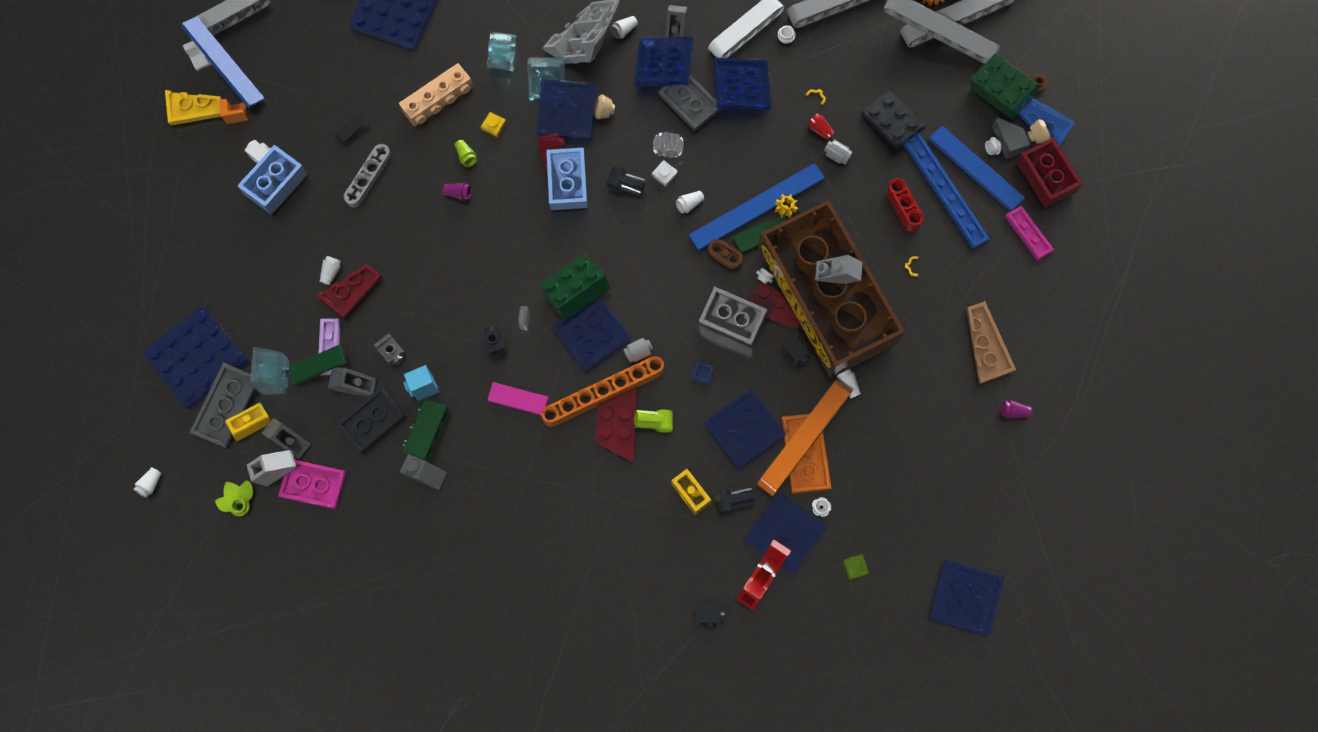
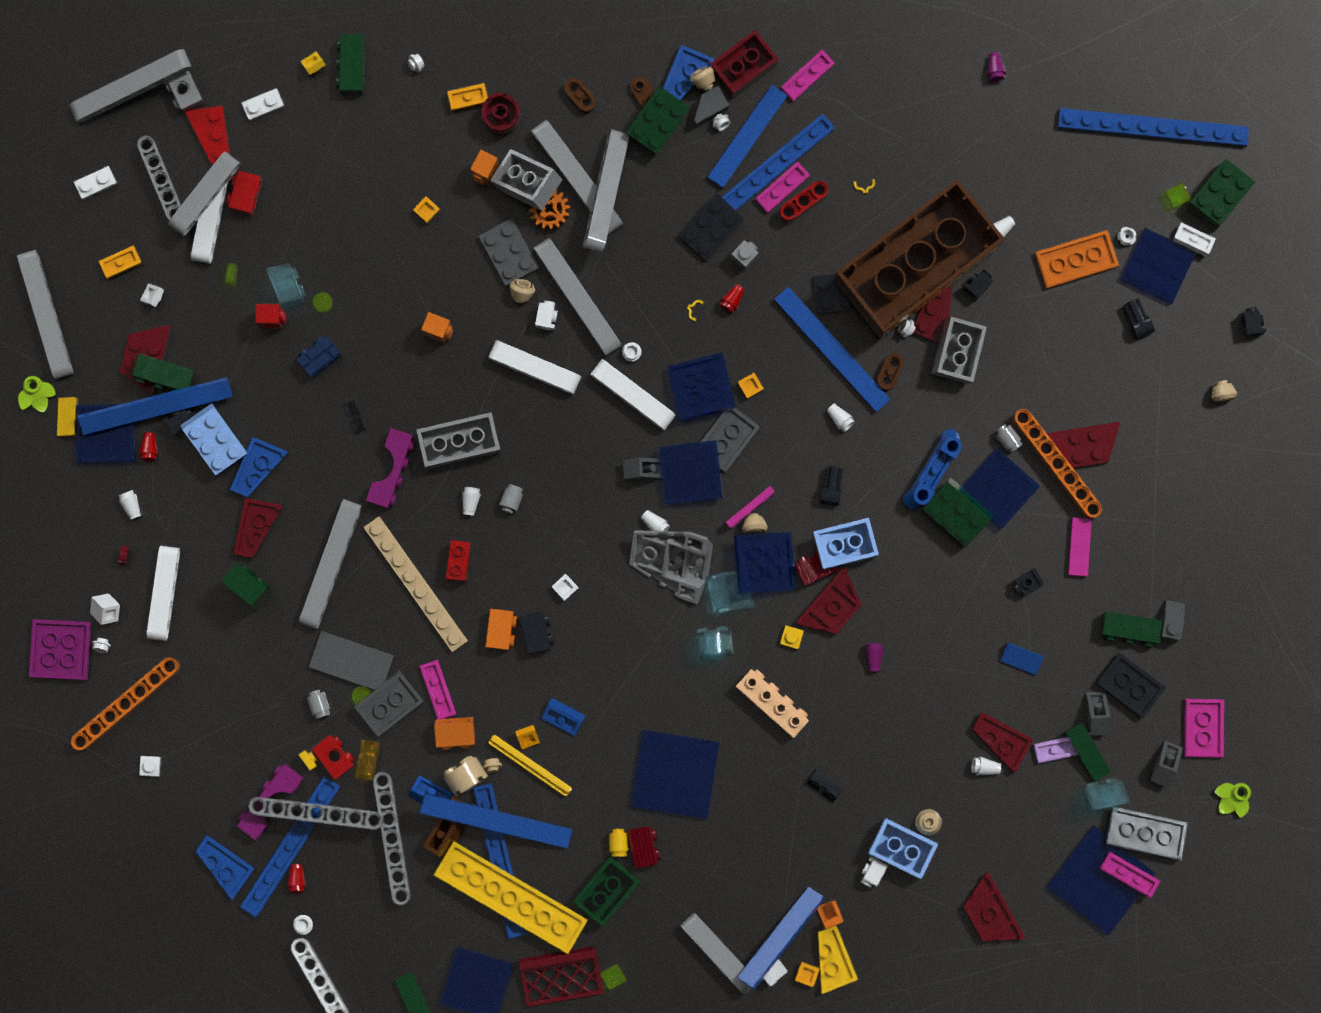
camera: 105 degrees left, 10 degrees up
white cone [133,467,162,498] -> none
yellow slope [225,403,271,441] -> none
light grey slope [247,450,296,486] -> none
light grey beam [344,144,391,207] -> none
flat silver brick [374,333,406,367] -> none
medium azure brick [403,365,439,401] -> none
lime cone [455,140,477,167] -> none
clear tile [518,306,530,330] -> none
lime piece [634,410,673,432] -> none
white plate [652,160,678,187] -> none
clear gear [653,132,684,159] -> none
yellow brick [671,469,711,515] -> none
dark blue tile [691,361,715,385] -> none
clear blue plate [704,389,786,469] -> none
dark green tile [733,216,786,254] -> none
red arch [736,540,791,611] -> none
orange beam [757,380,852,496] -> none
yellow gear [775,194,798,218] -> none
light grey slope [815,255,862,284] -> none
light grey brick [824,140,852,165] -> none
clear blue plate [929,560,1004,636] -> none
medium nougat wing [966,301,1016,385] -> none
none -> reddish brown plate [564,78,596,112]
none -> dark pink tile [725,486,774,529]
none -> light grey brick [731,240,758,270]
none -> light orange plate [738,373,764,399]
none -> dark pink tile [755,161,810,214]
none -> light orange plate [795,962,820,987]
none -> dark red wing [796,567,862,634]
none -> blue plate [903,429,962,510]
none -> tan cone [915,809,942,836]
none -> dark red wing [963,872,1025,941]
none -> blue slope [1000,643,1044,675]
none -> blue plate [1058,108,1249,147]
none -> dark pink tile [1100,852,1160,898]
none -> white plate [1173,223,1216,257]
none -> dark green brick [1187,159,1255,230]
none -> tan cone [1211,380,1237,402]

